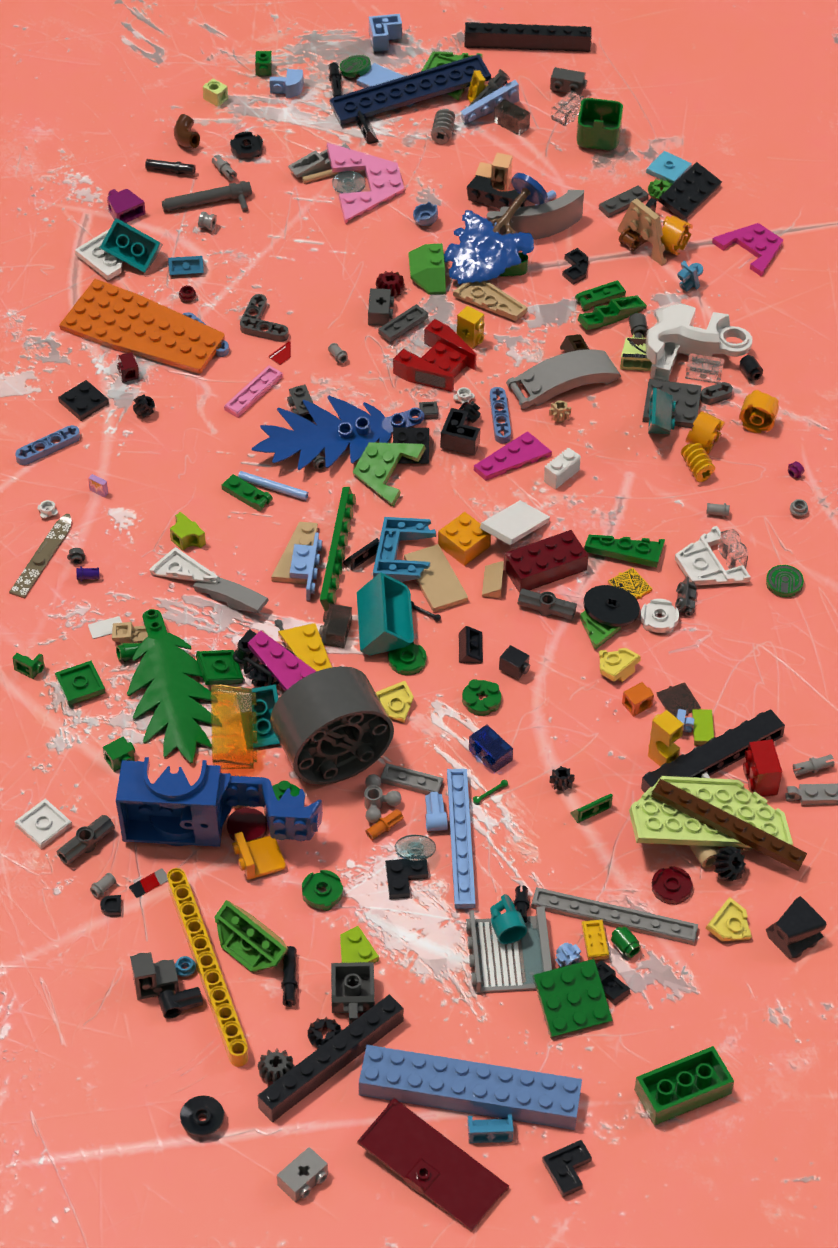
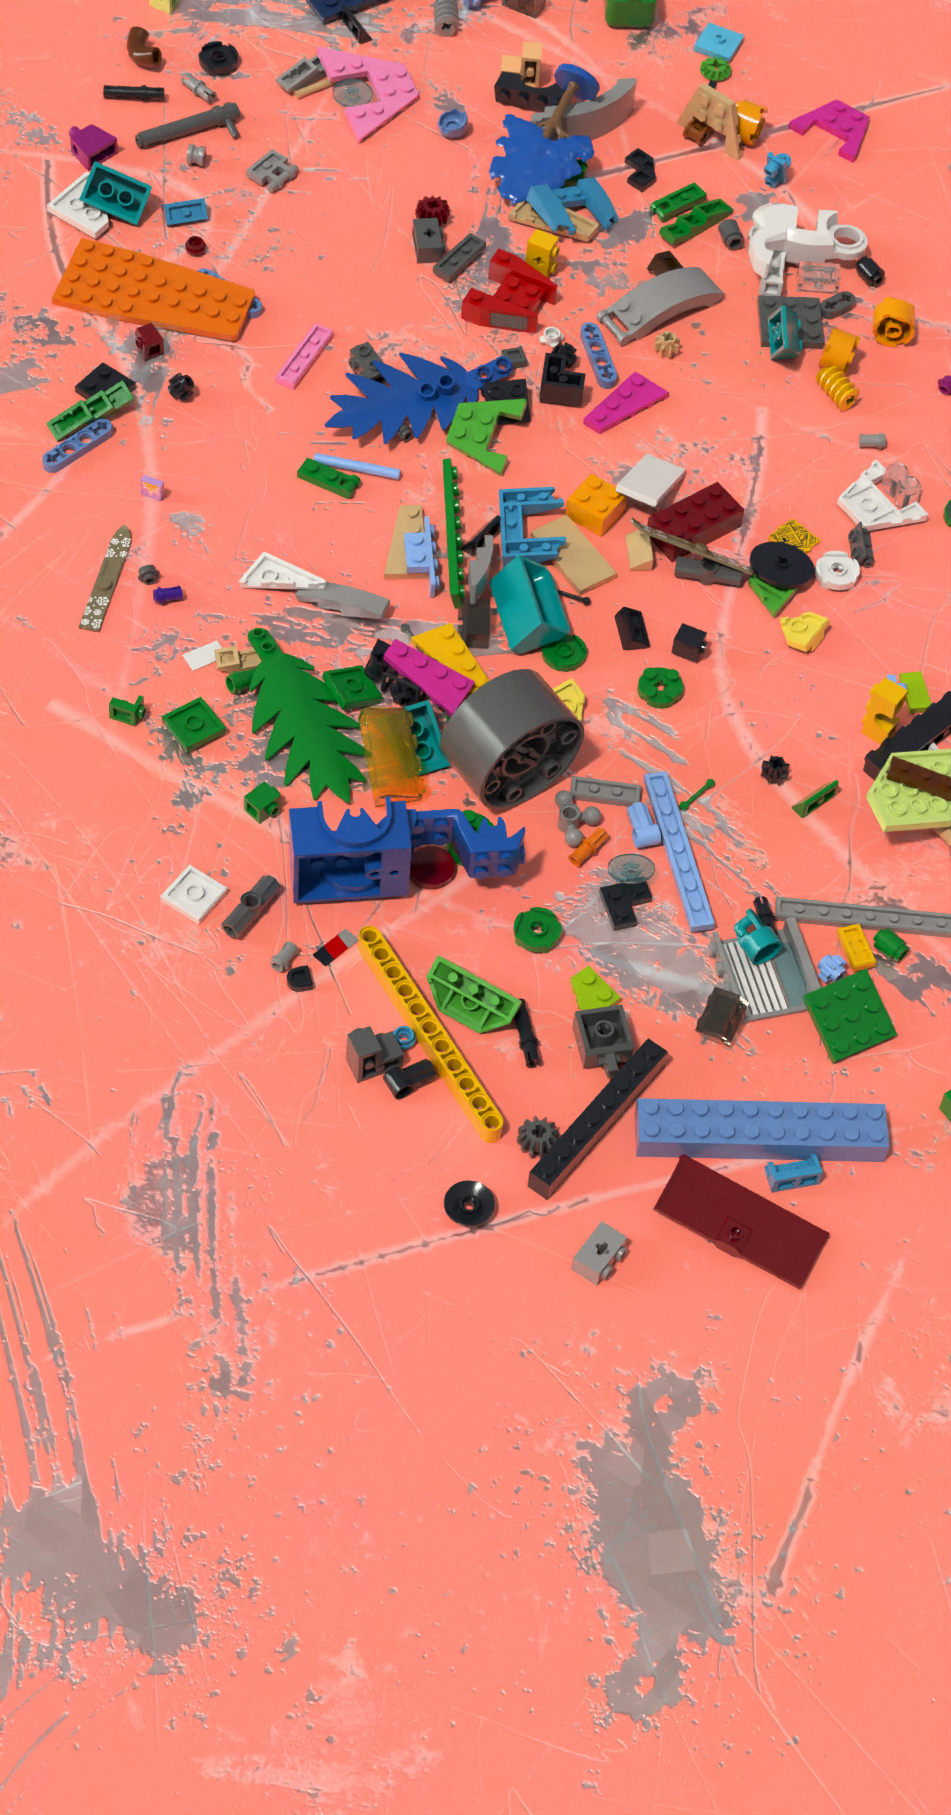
camera: 15 degrees left, 5 degrees up
white plate [37,500,58,519] -> none
lime brick [170,512,206,551] -> none
light orange bracket [232,832,286,880] -> none
dark grey beam [240,294,289,342] -> none
red sticker [268,341,291,365] -> none
black gear [307,1017,342,1048] -> none
light grey pin [328,343,348,363] -> none
bright green wedge [408,243,446,295] -> none
clear blue brick [469,724,513,772] -> none
black plate [542,1139,592,1197] -> none
white brick [544,448,581,489] -> none
green wing [584,534,665,568] -> none
black slope [596,960,631,1005] -> none
dark grey plate [599,185,649,218] -> none
torso [620,333,653,371] -> none
orange brick [622,682,654,717] -> none
dark red tile [651,866,693,904] -> none
clear smoke piece [656,682,701,717] -> none
black plate [658,162,722,220] -> none
none -> green slope [46,380,135,442]
none -> light grey plate [246,149,299,192]
none -> light grey slope [468,535,493,604]
none -> dark azure wedge [526,177,619,235]
none -> dark tan piece [631,517,753,575]
none -> clear smoke brick [695,987,749,1047]

